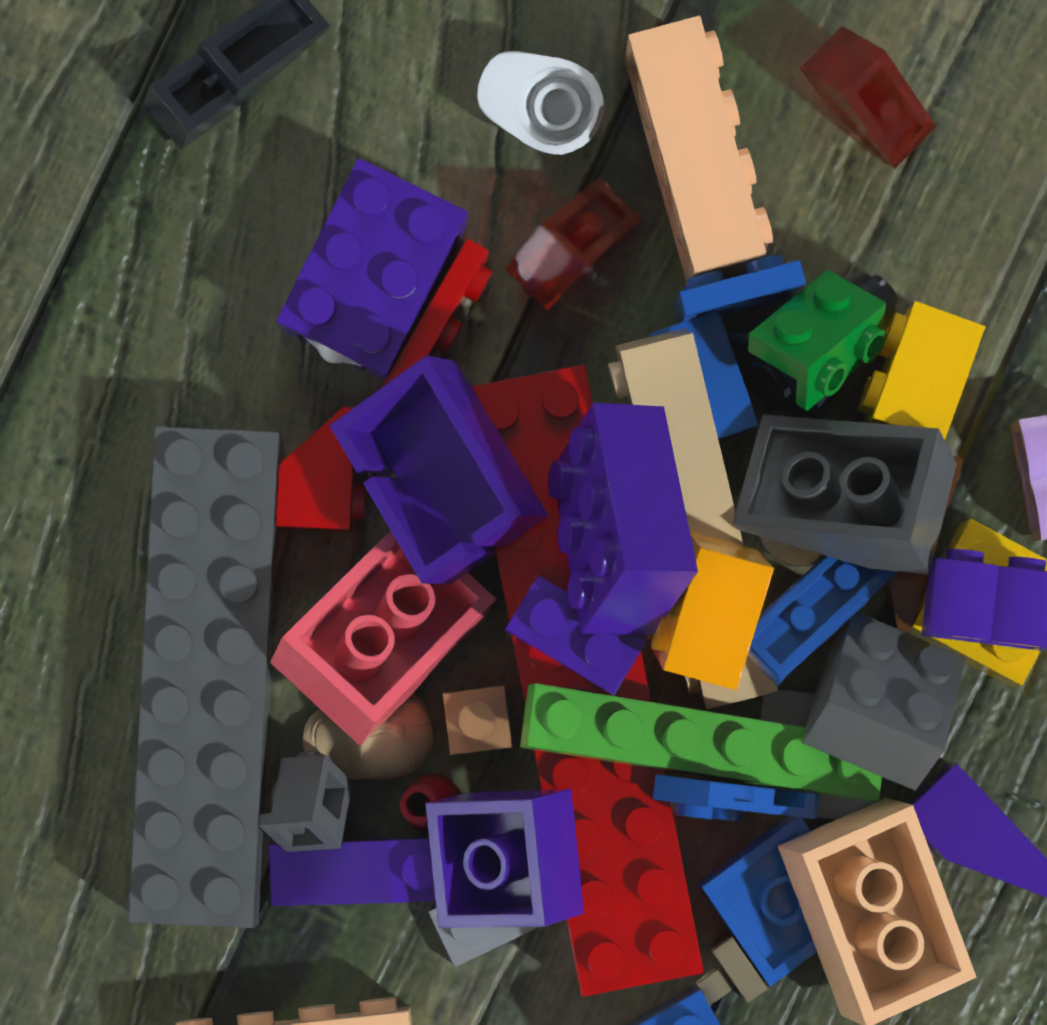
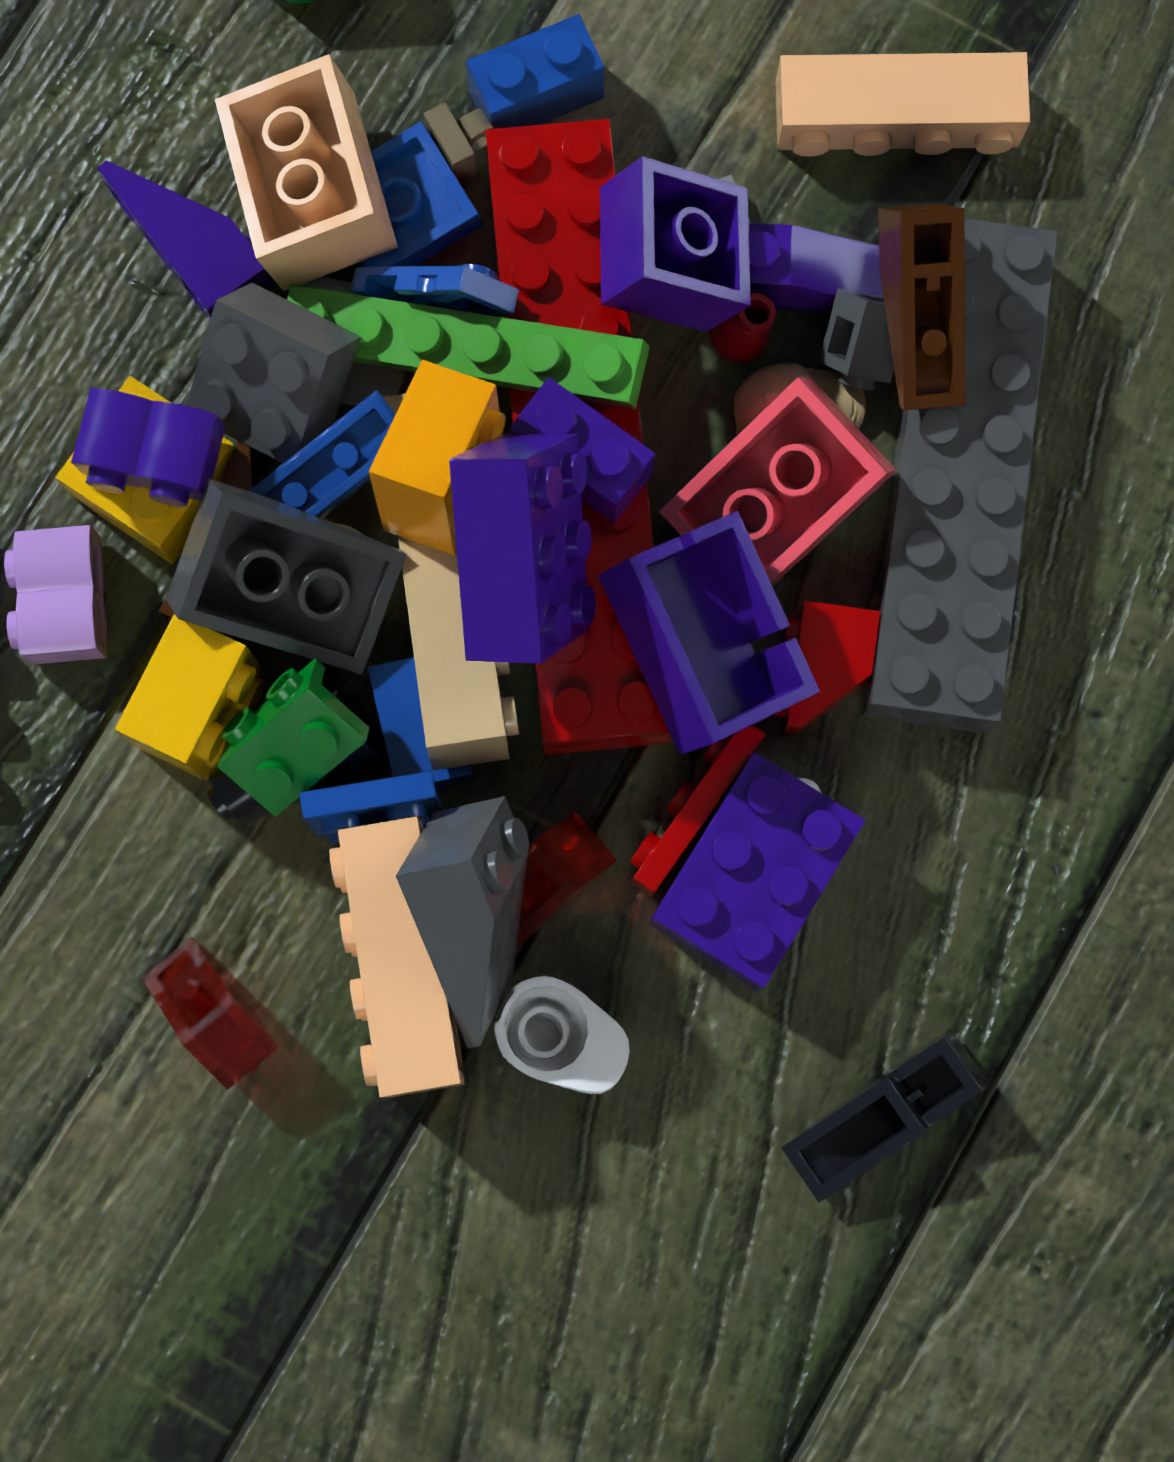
camera: 175 degrees left, 5 degrees down
medium nougat brick [443,686,512,755] -> none
none -> dark grey slope [396,796,529,1048]
none -> reddish brown slope [878,204,966,410]

